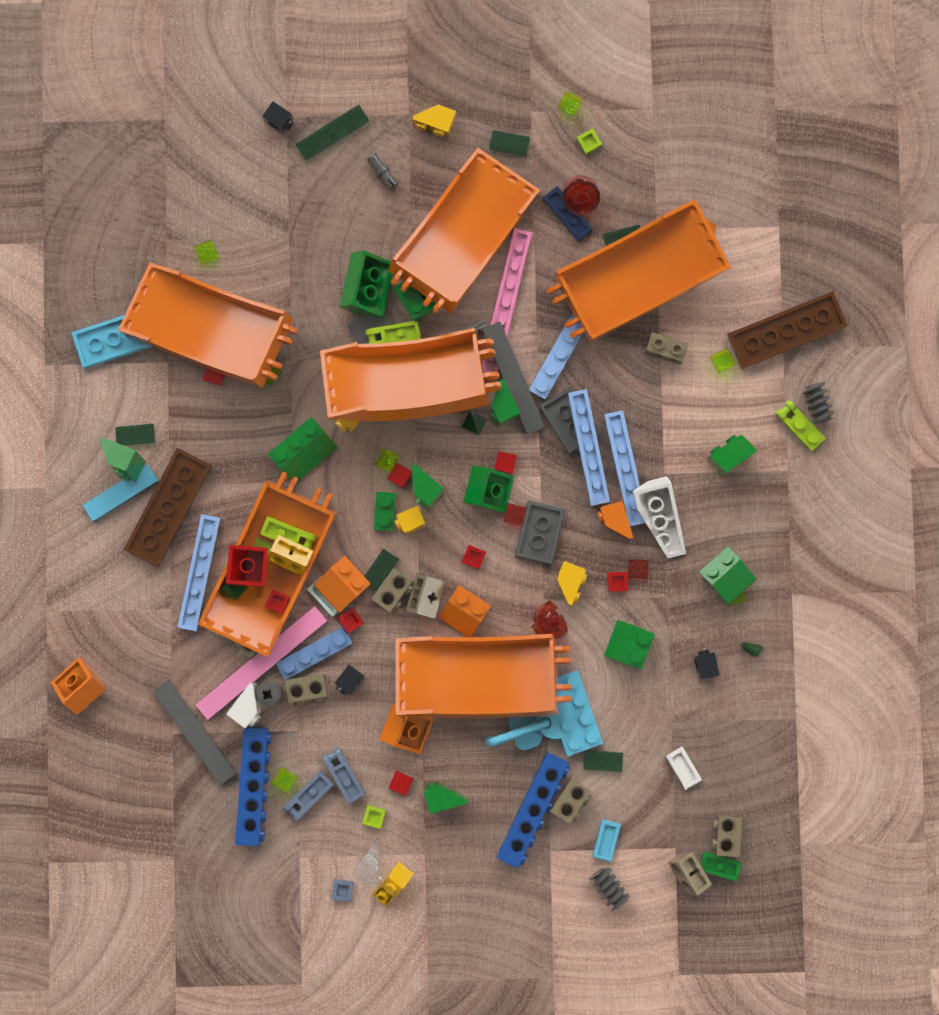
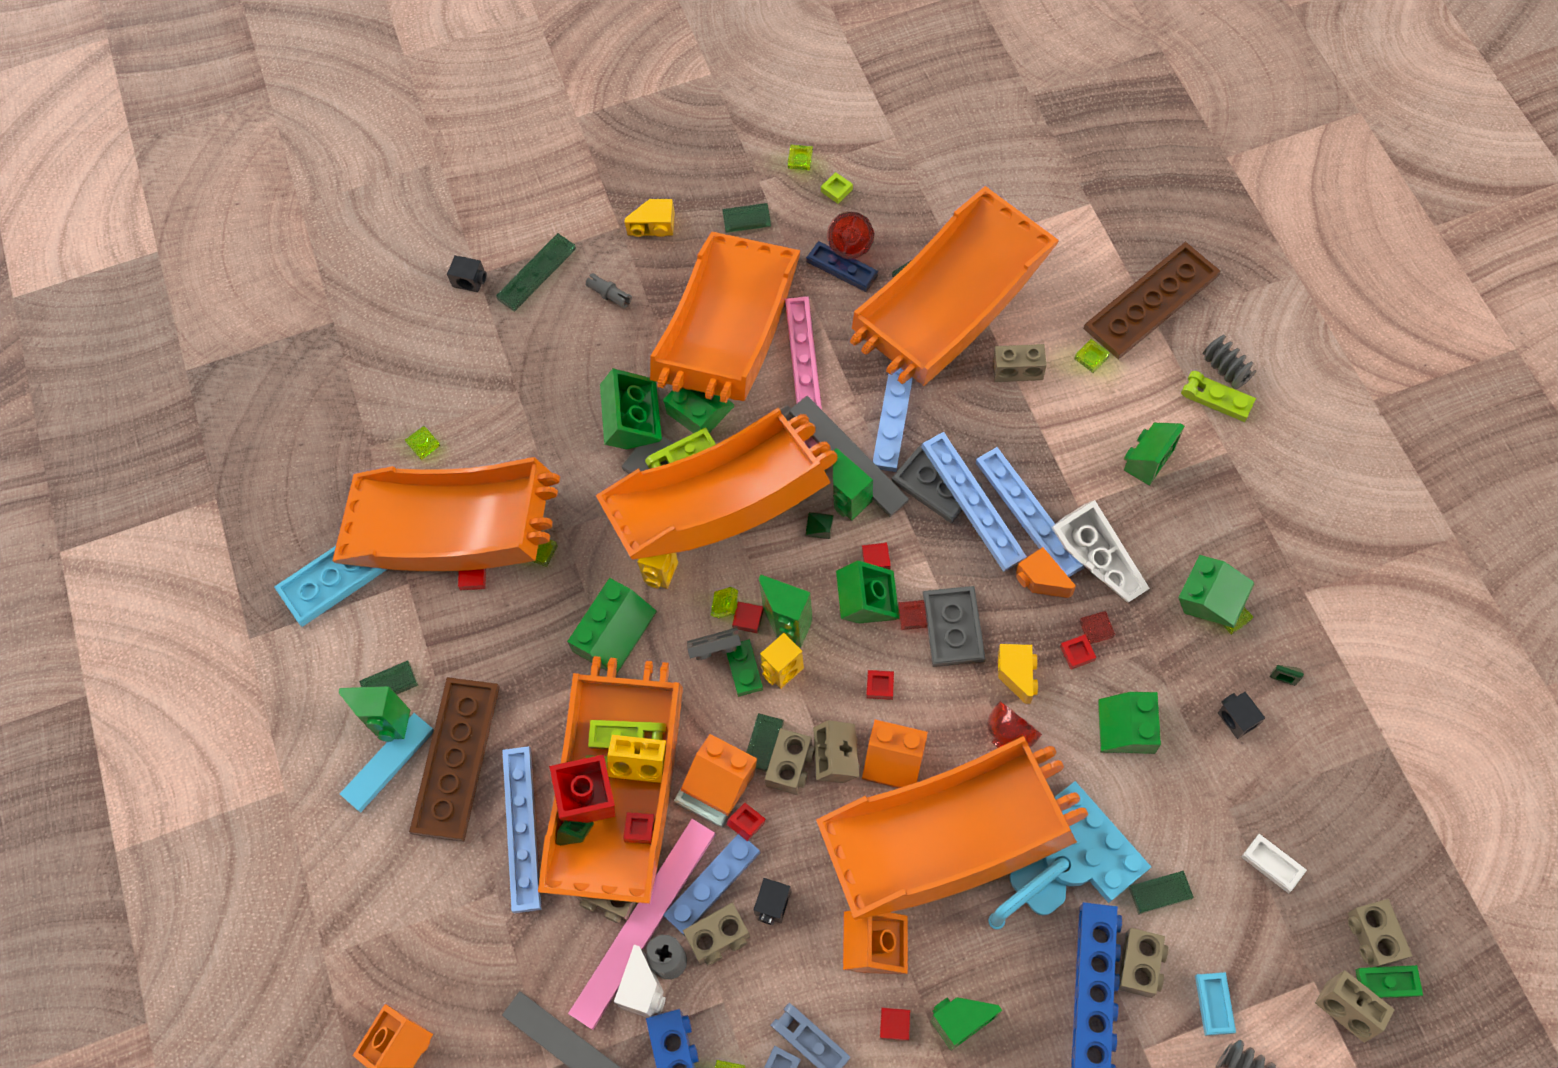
camera: 10 degrees left, 20 degrees down
none -> dark grey plate [687,627,741,660]

